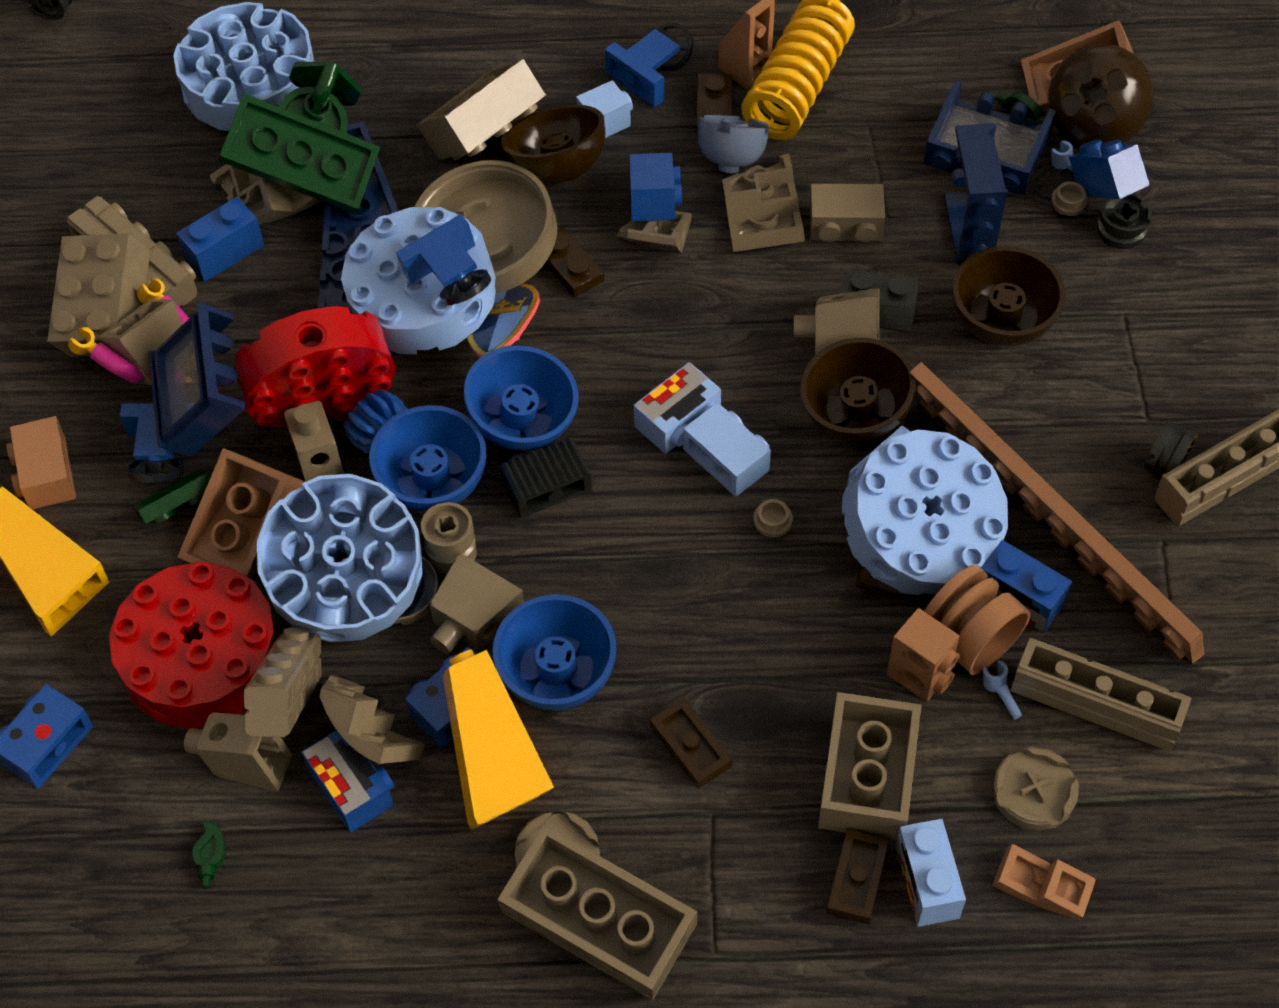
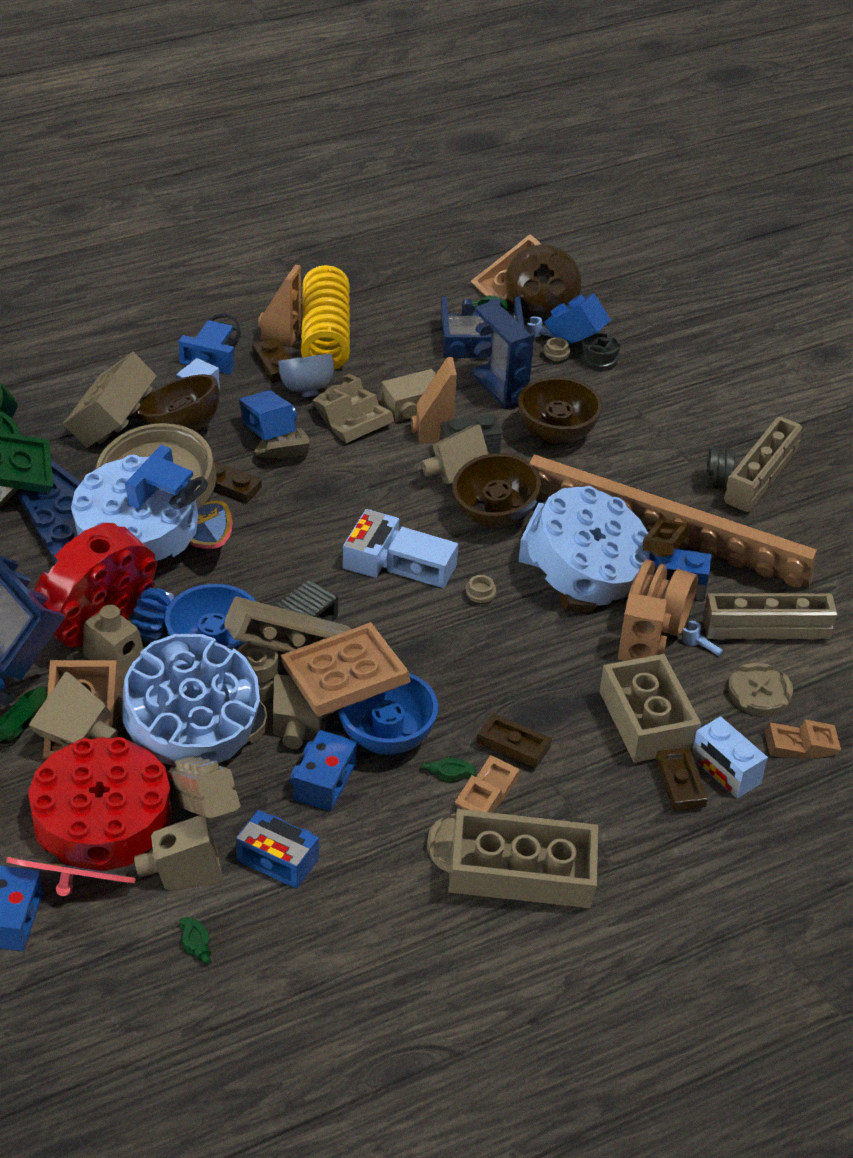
camera: 30 degrees left, 15 degrees down
dark tan slope [320,675,425,764] -> none
yellow slope [442,649,554,830] -> none
blue piece [464,345,579,451] -> none
none -> coral shield [6,857,136,896]
none -> dark tan torso [29,672,118,746]
none -> dark tan brick [224,596,351,653]
none -> medium nougat plate [281,622,411,717]
none -> medium nougat slope [411,357,457,444]
none -> dark green piece [422,757,476,782]
none -> medium nougat slope [455,755,521,813]
none -> dark brown plate [642,519,689,557]

